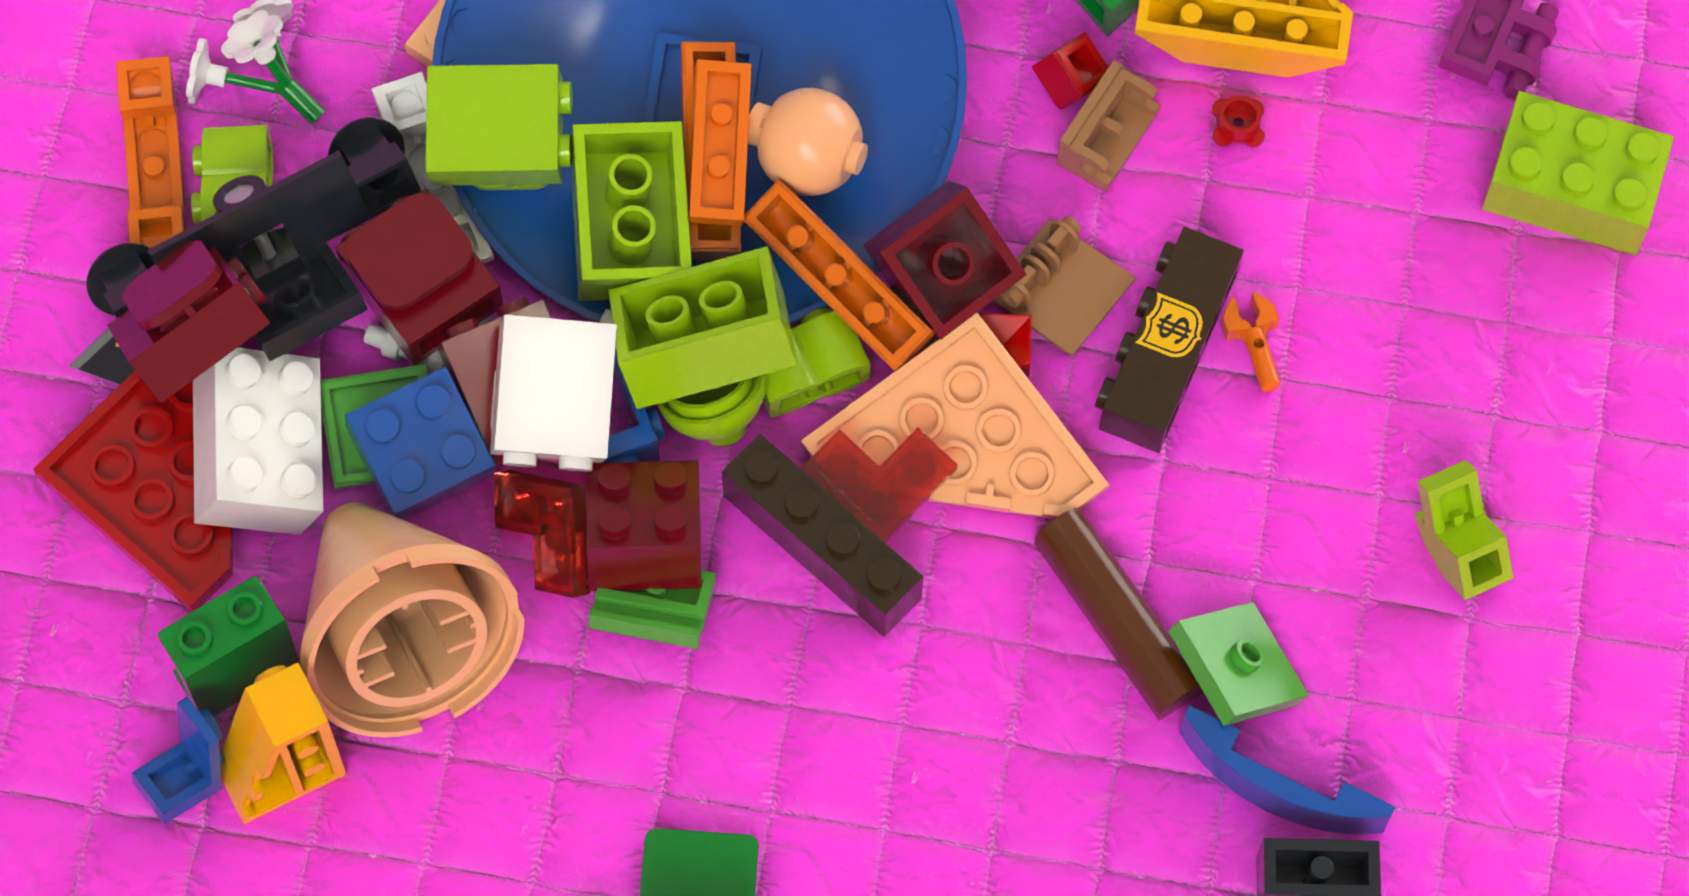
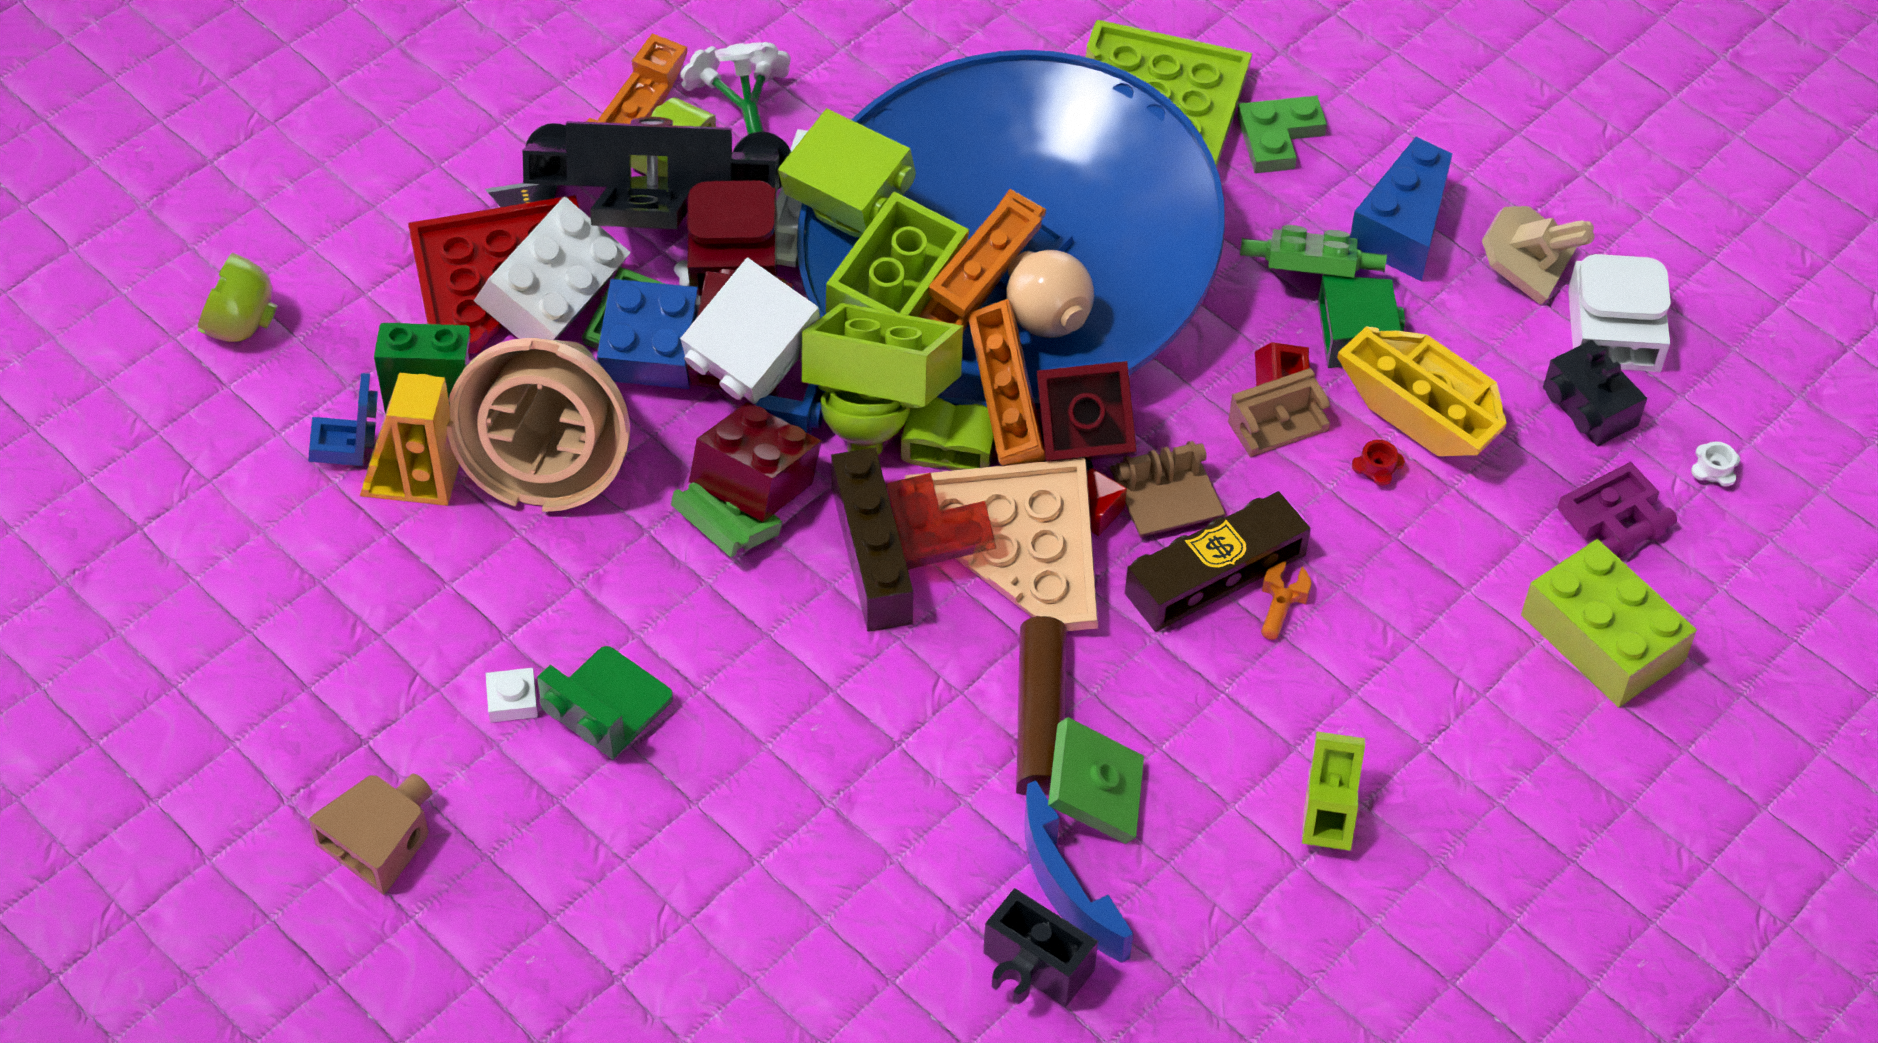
camera: 35 degrees right, 15 degrees down
dark red brick [107,240,270,403] -> none
clear red plate [493,470,590,598] -> none

